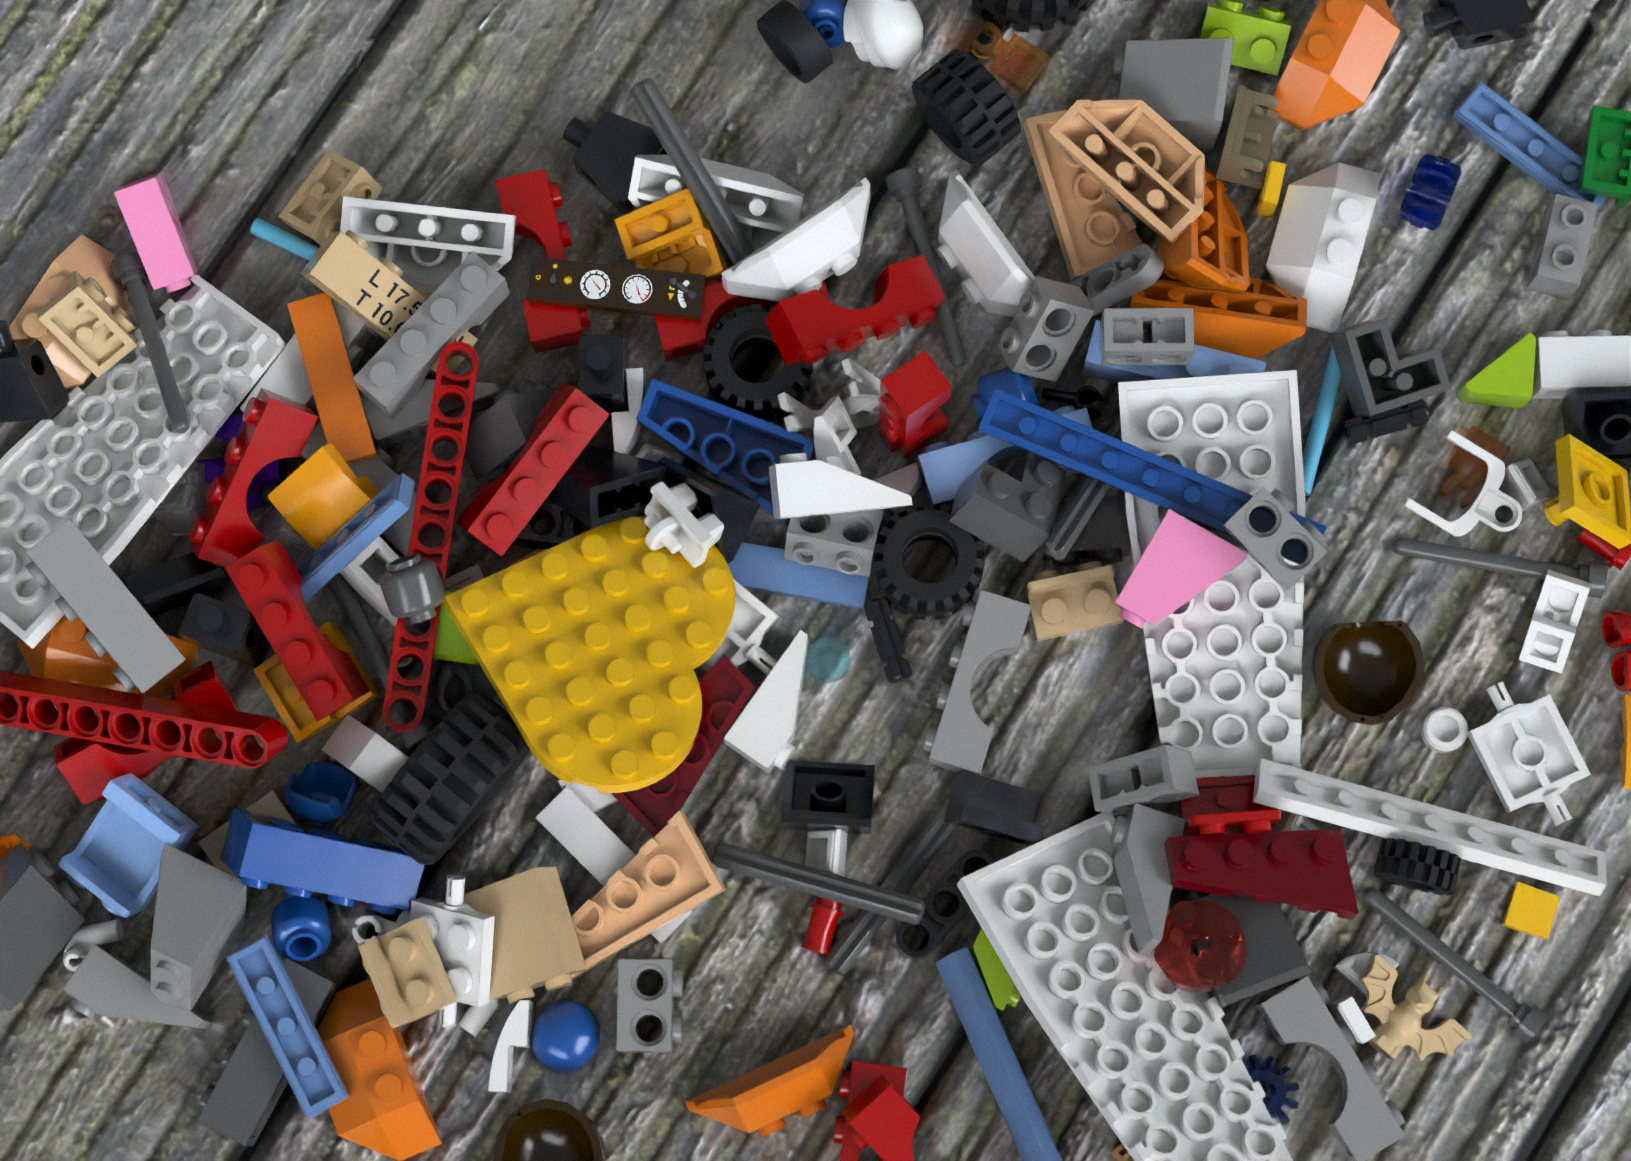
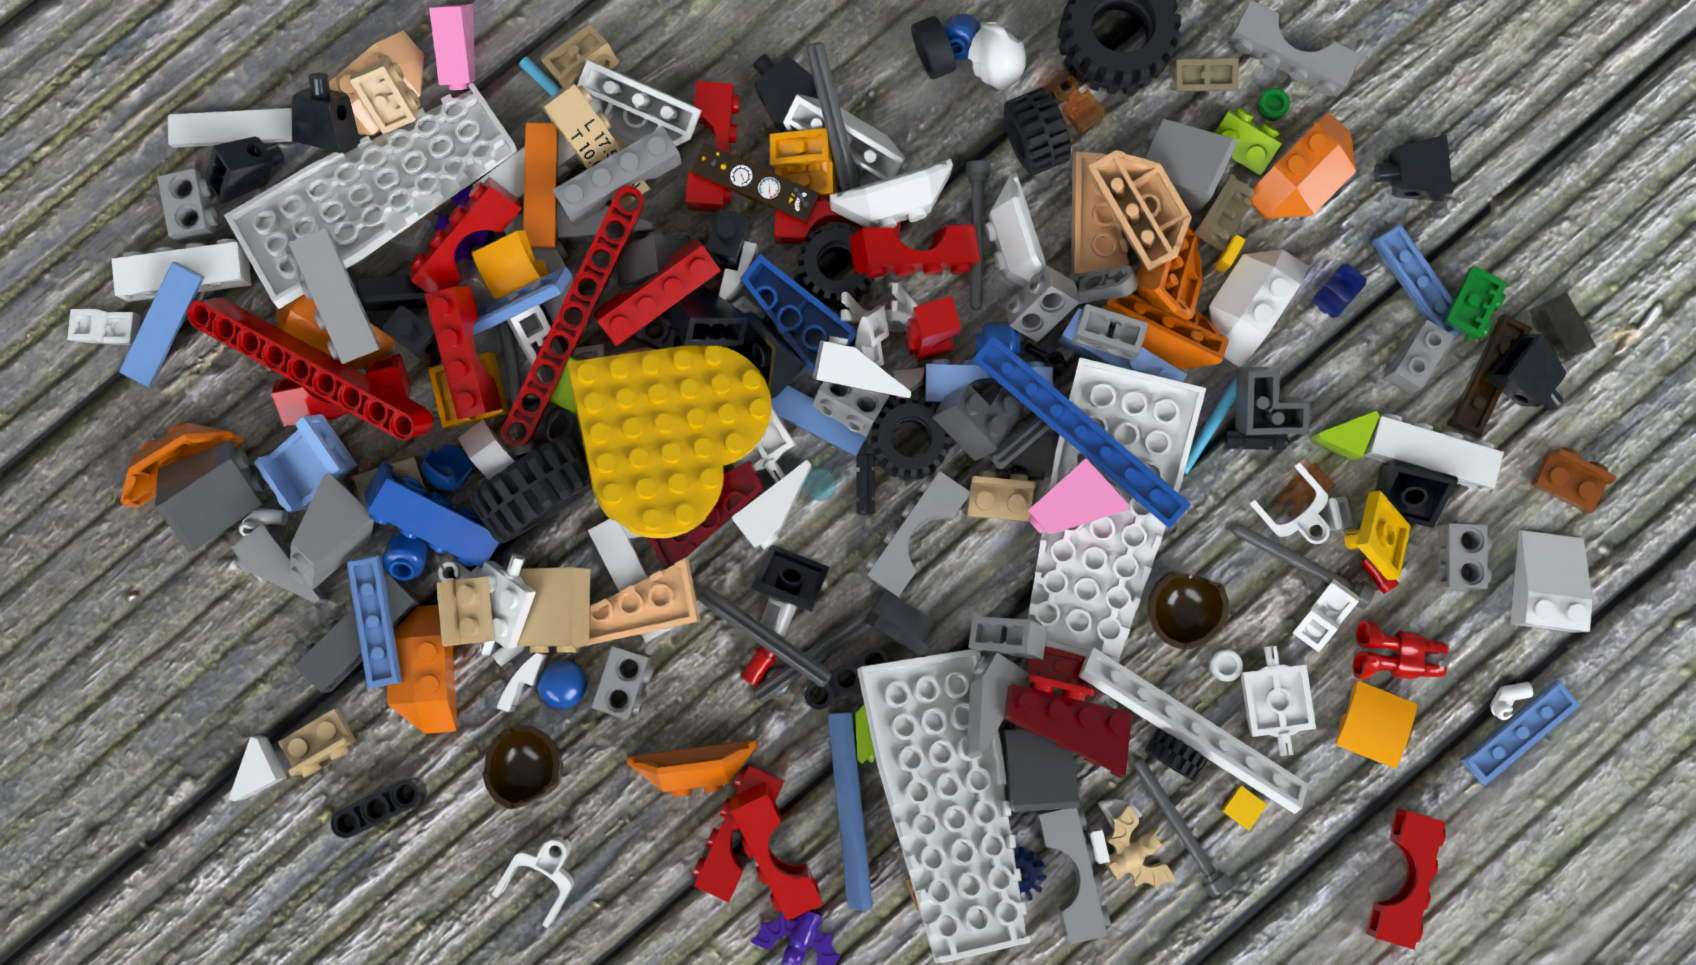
camera: 10 degrees right, 5 degrees up
dark grey piece [111,252,189,434] -> none
dark grey head [380,553,446,624] -> none
white hips [644,481,724,568] -> none
clear red plate [1154,901,1248,993] -> none
light grey brick [1223,487,1327,591] -> none

